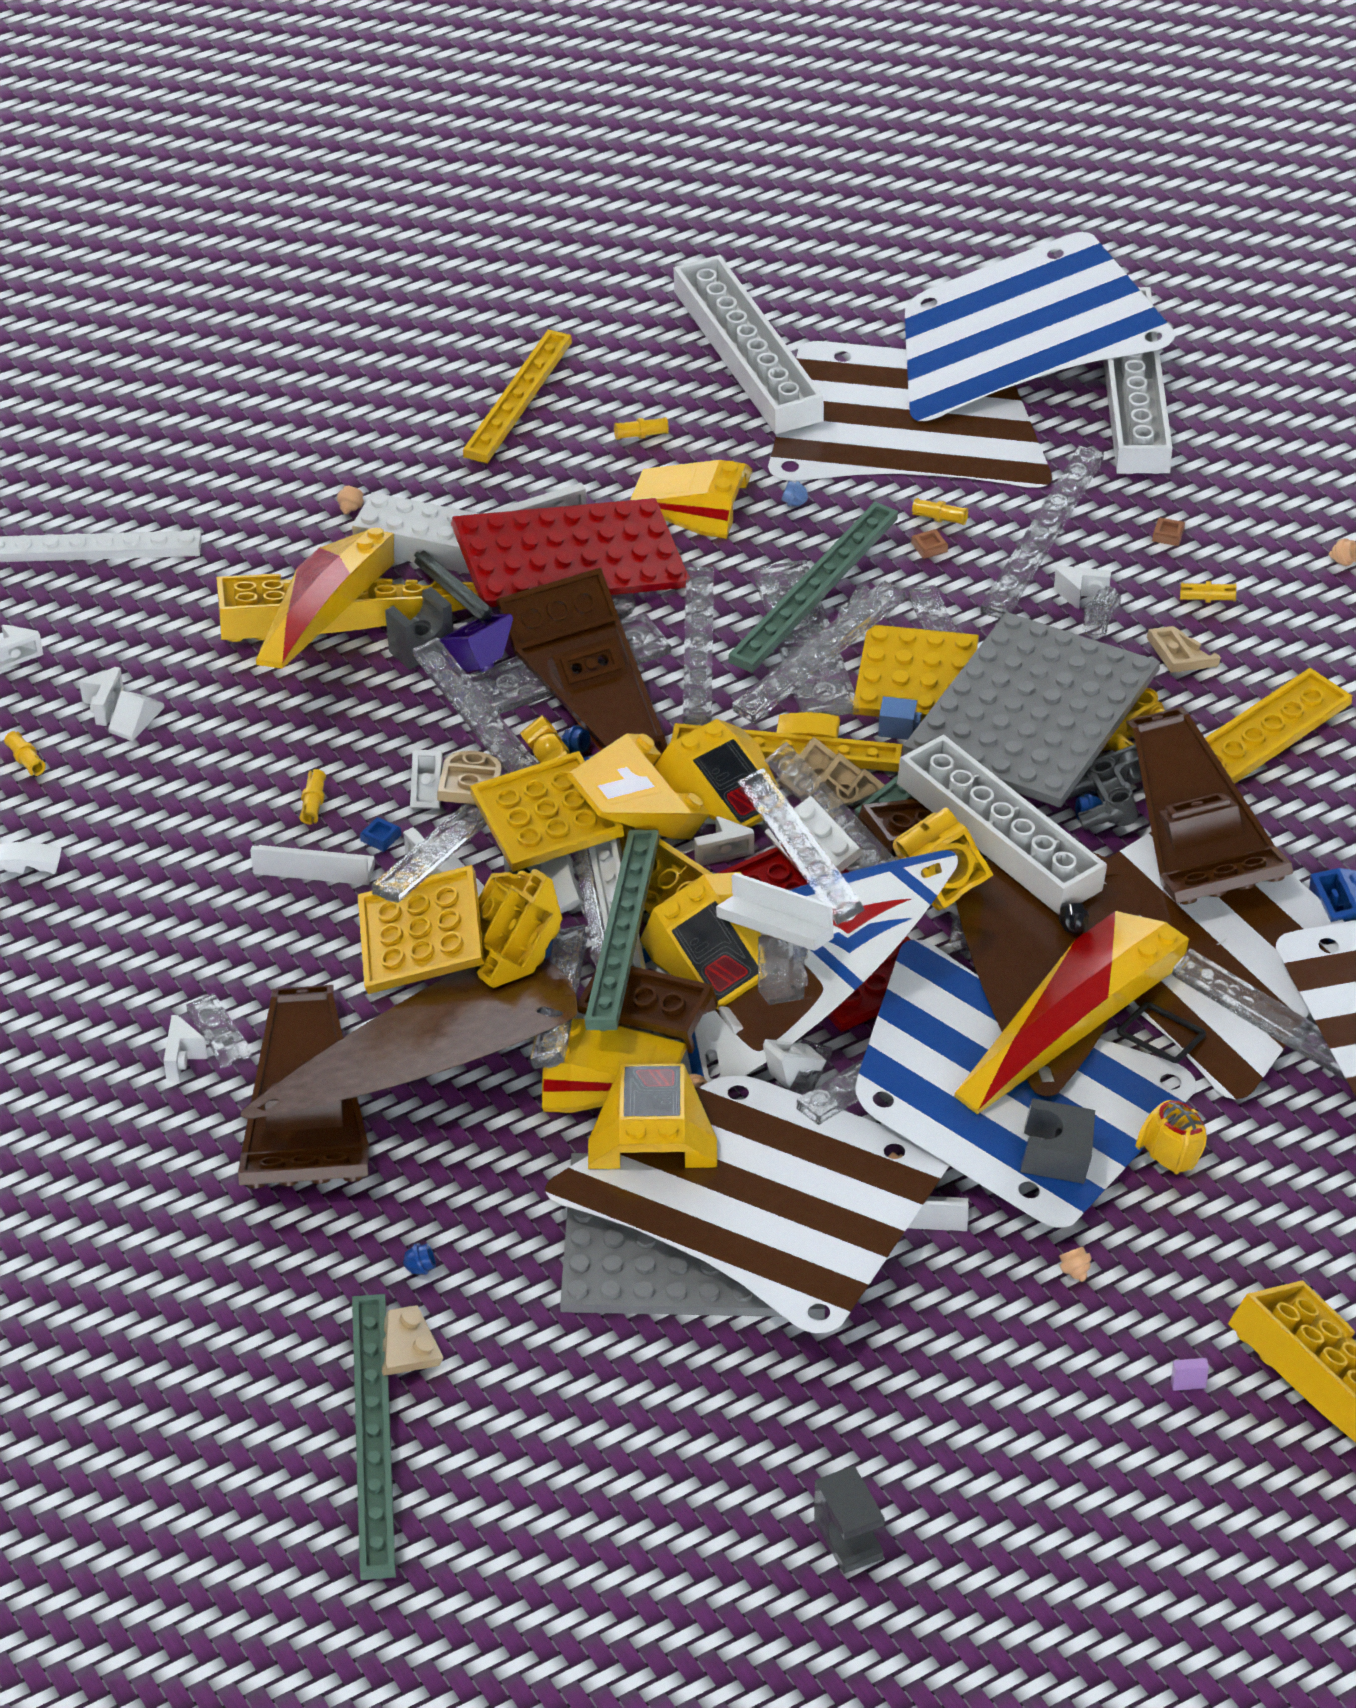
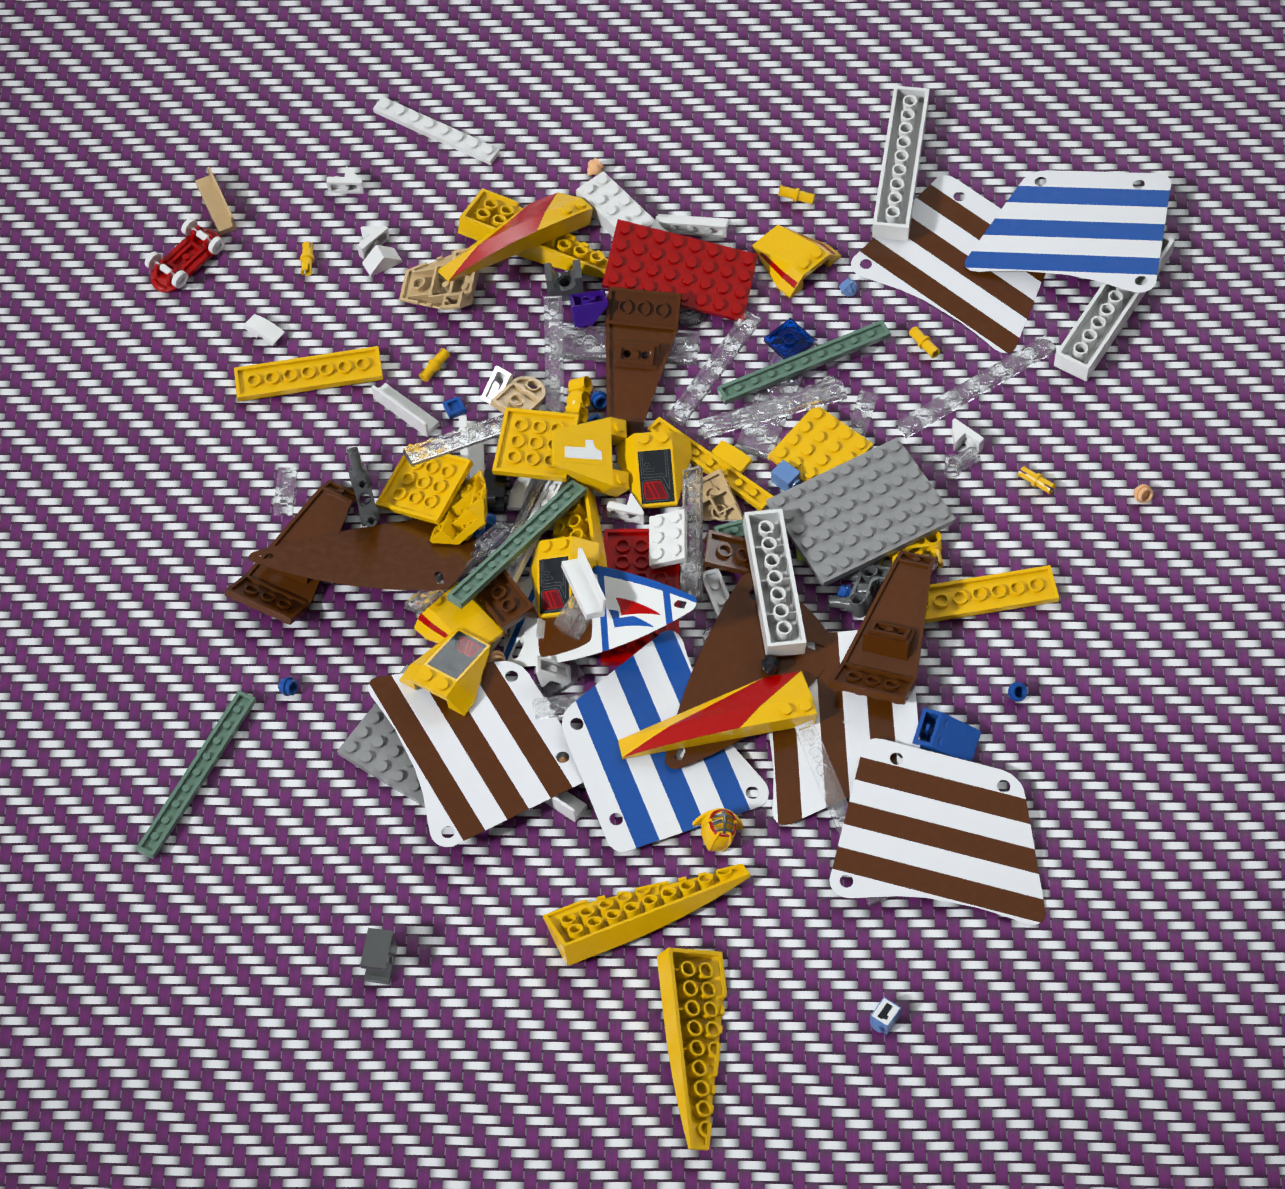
camera: 35 degrees right, 15 degrees up
white slope [164,1015,208,1082] -> none
tan wing [382,1305,444,1376] -> none
pearl dark grey axle [414,550,492,621] -> none
yellow plate [463,329,572,464] -> none
clear plate [738,768,865,925] -> none
yellow piece [893,807,993,911] -> none
nougat tile [911,529,948,559] -> none
dark grey piece [1020,1098,1095,1184] -> none
light nougat plate [1059,1246,1092,1282] -> none
black piece [1117,1002,1206,1063] -> none
tan wing [1146,626,1221,673] -> none
nougat tile [1152,517,1185,546] -> none
lavender tile [1171,1358,1209,1391] -> none
none -> yellow plate [234,346,383,402]
none -> dark grey pin [347,447,381,527]
none -> tan wedge [399,248,479,310]
none -> yellow wedge [542,864,751,966]
none -> clear blue tile [764,318,815,360]

